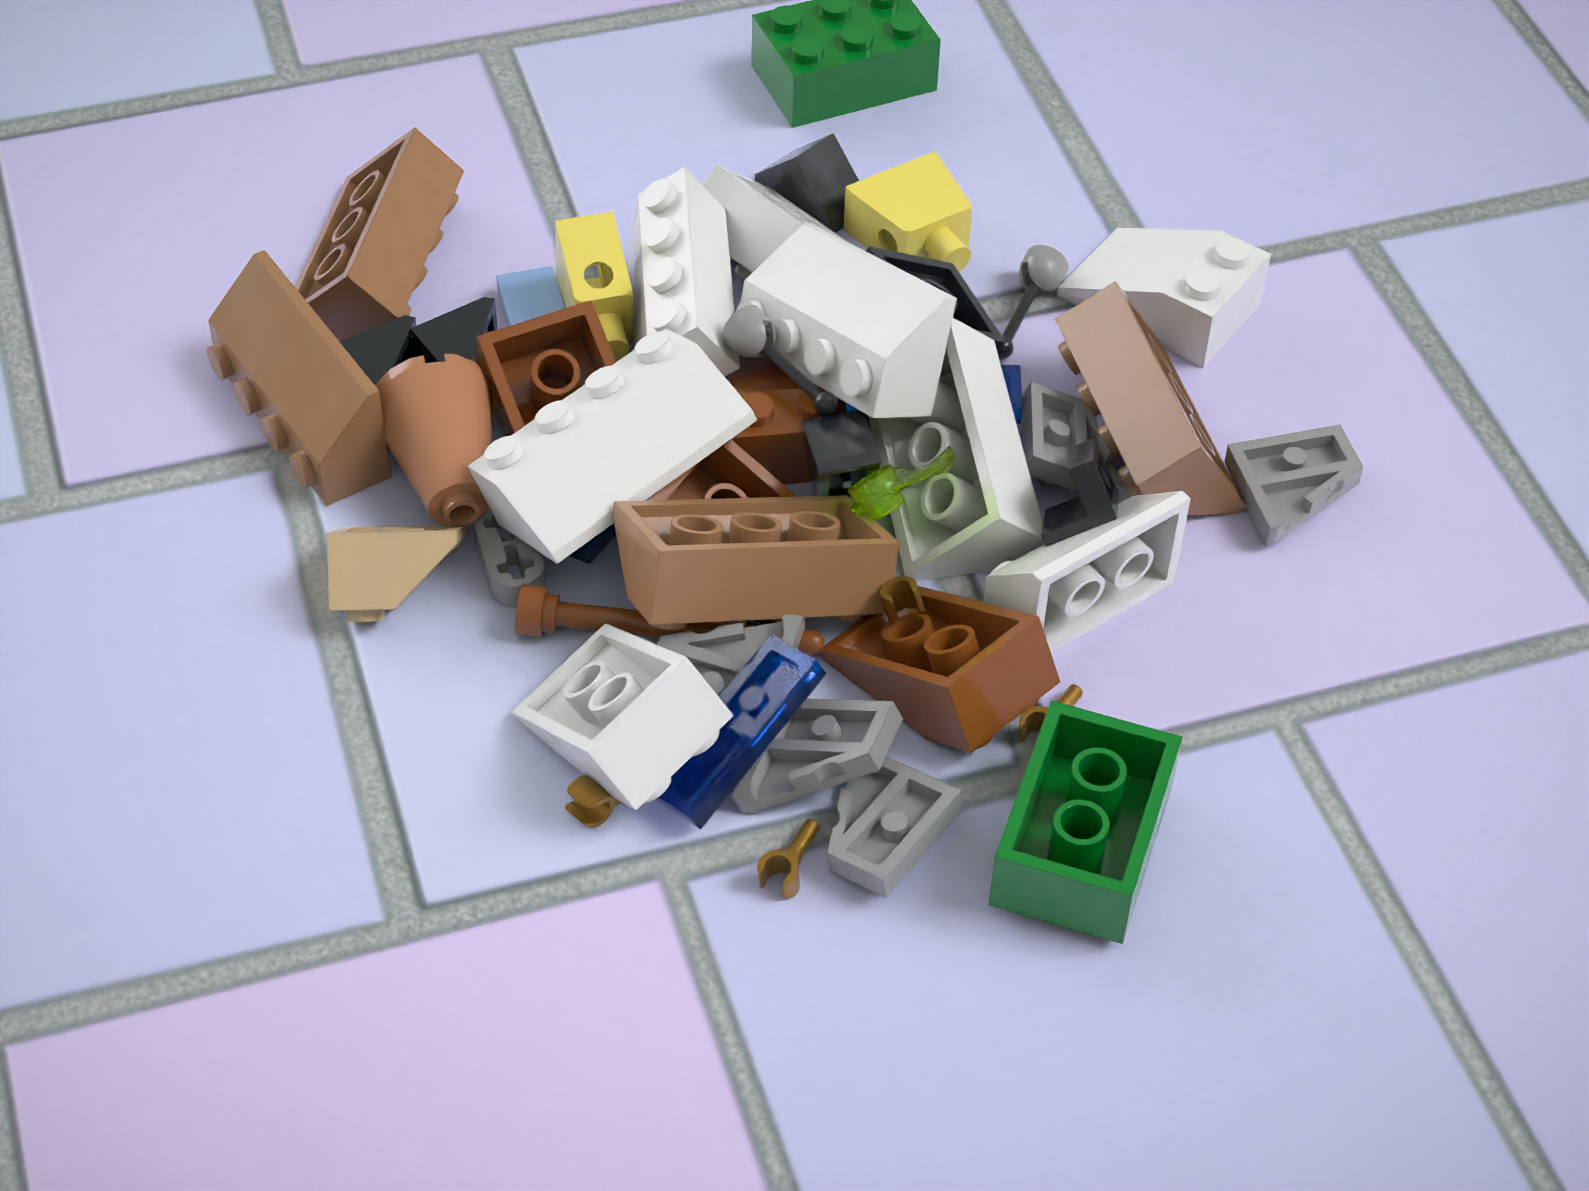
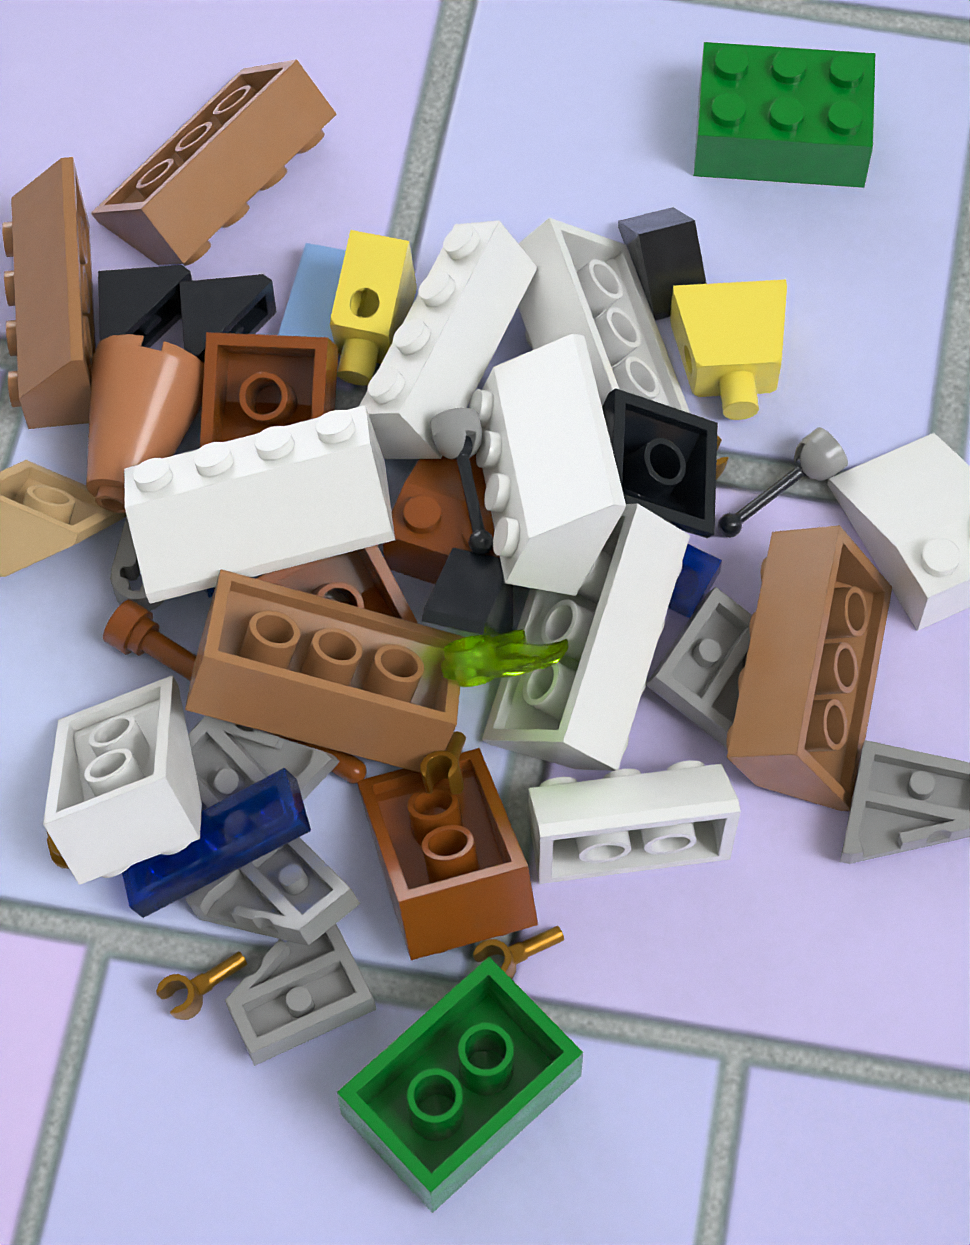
camera: 30 degrees right, 15 degrees up
black panel [1041,437,1119,546] -> none

